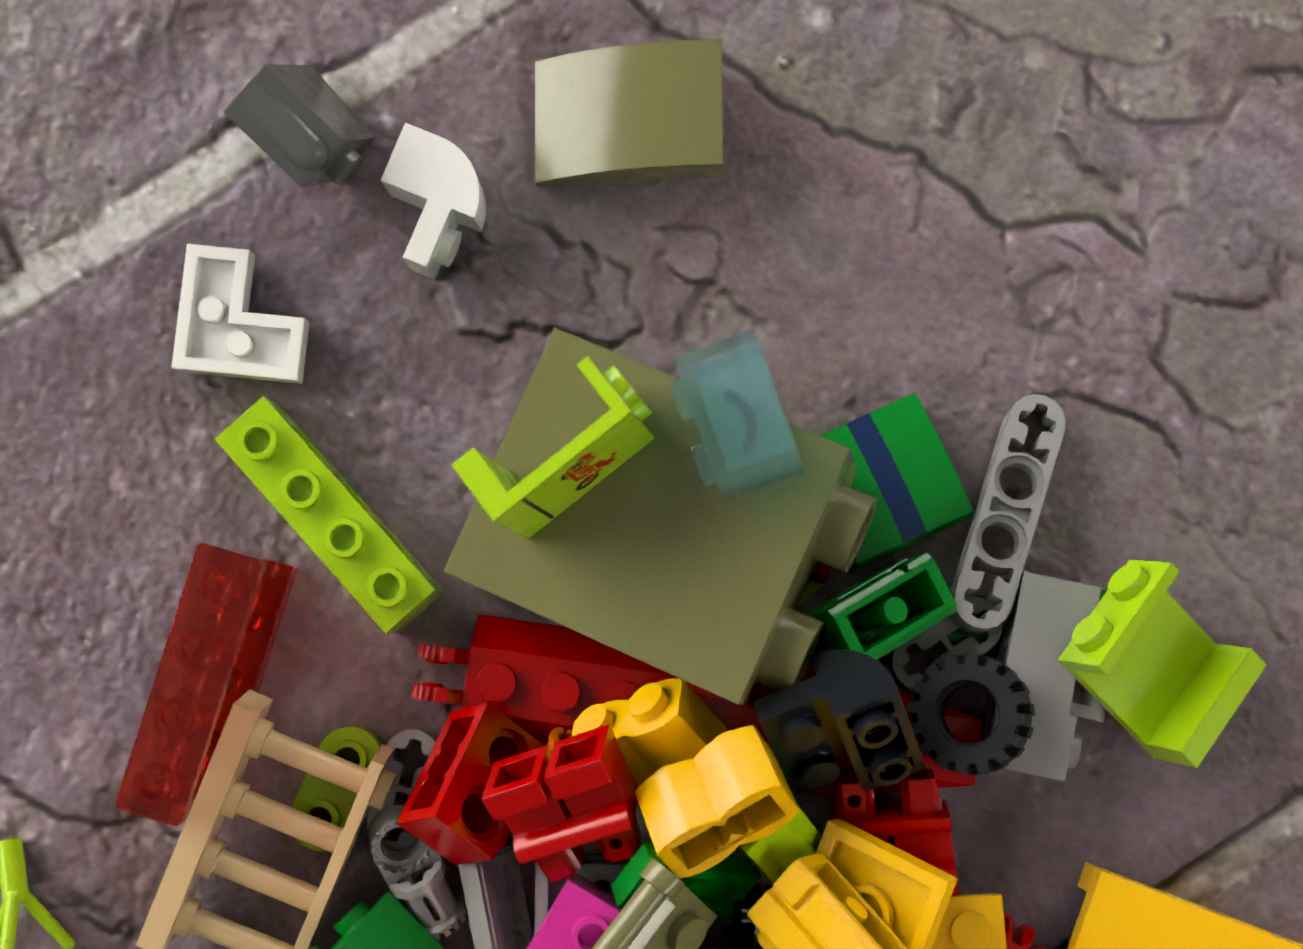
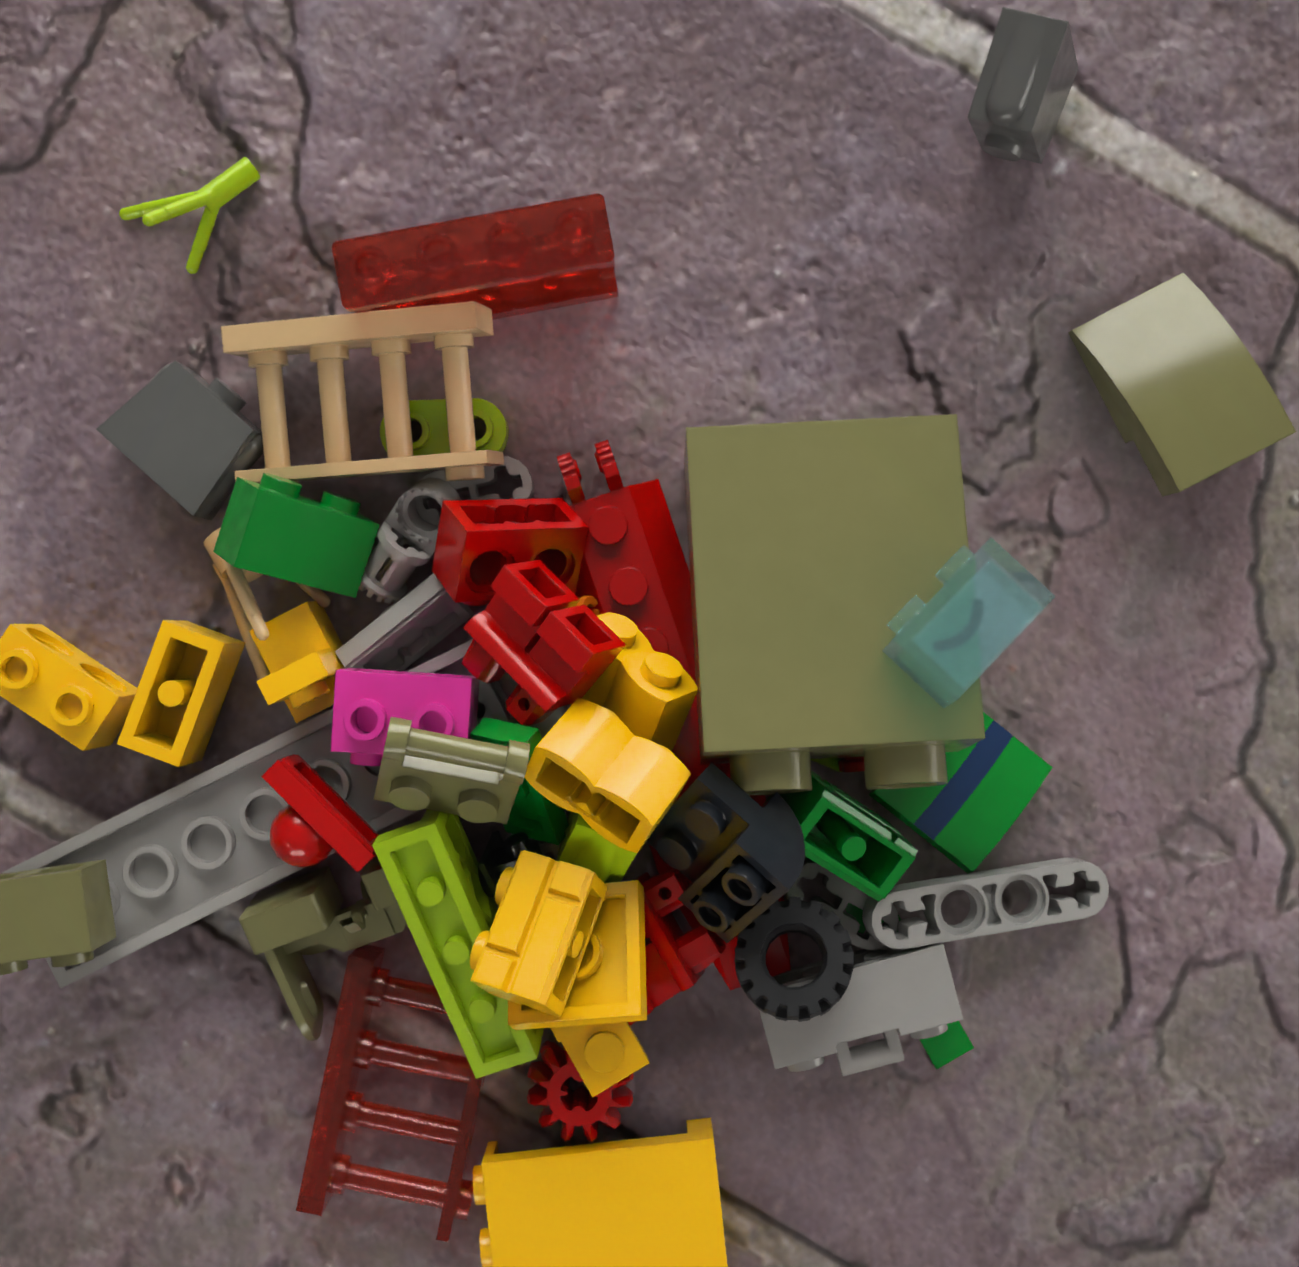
camera: 60 degrees right, 5 degrees up
white plate [171,244,310,384] -> none
lime brick [214,396,445,634] -> none
white brick [380,123,486,280] -> none
lime panel [451,356,655,539] -> none
lime panel [1058,559,1267,768] -> none

